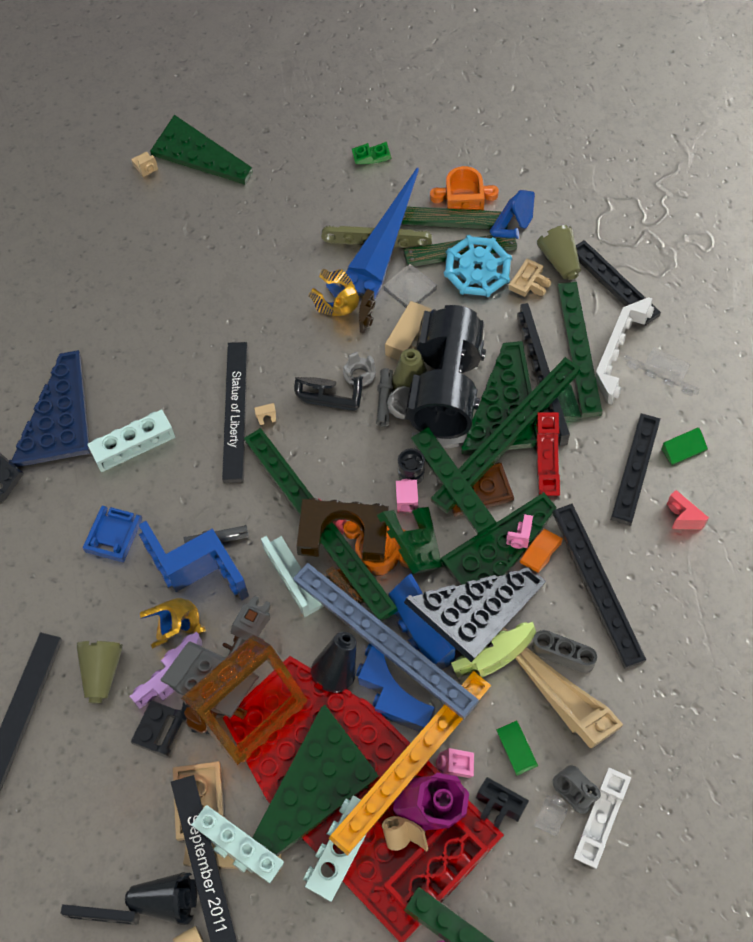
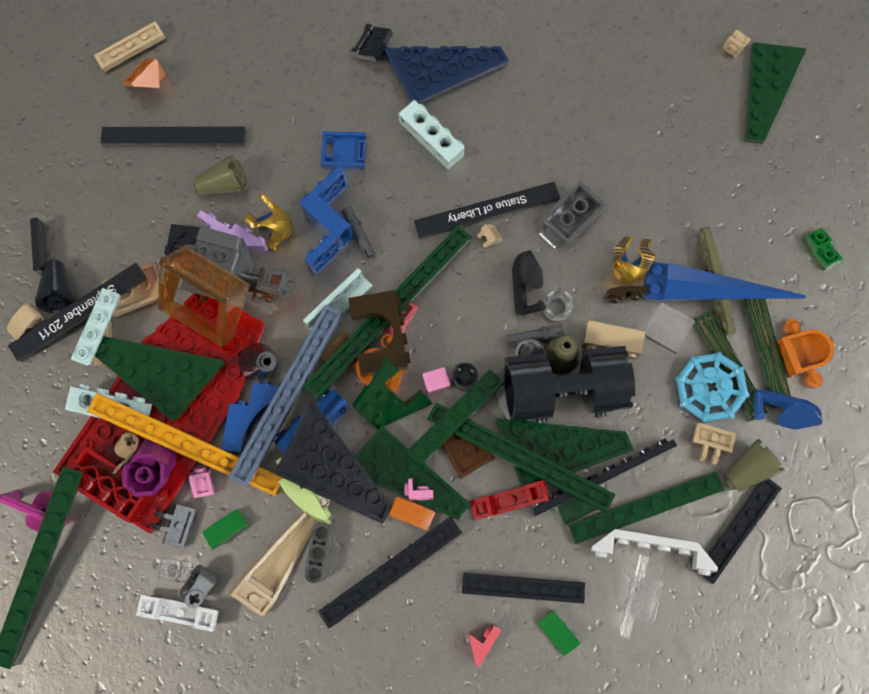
camera: 75 degrees right, 15 degrees up
none -> dark grey slope [539,181,607,249]

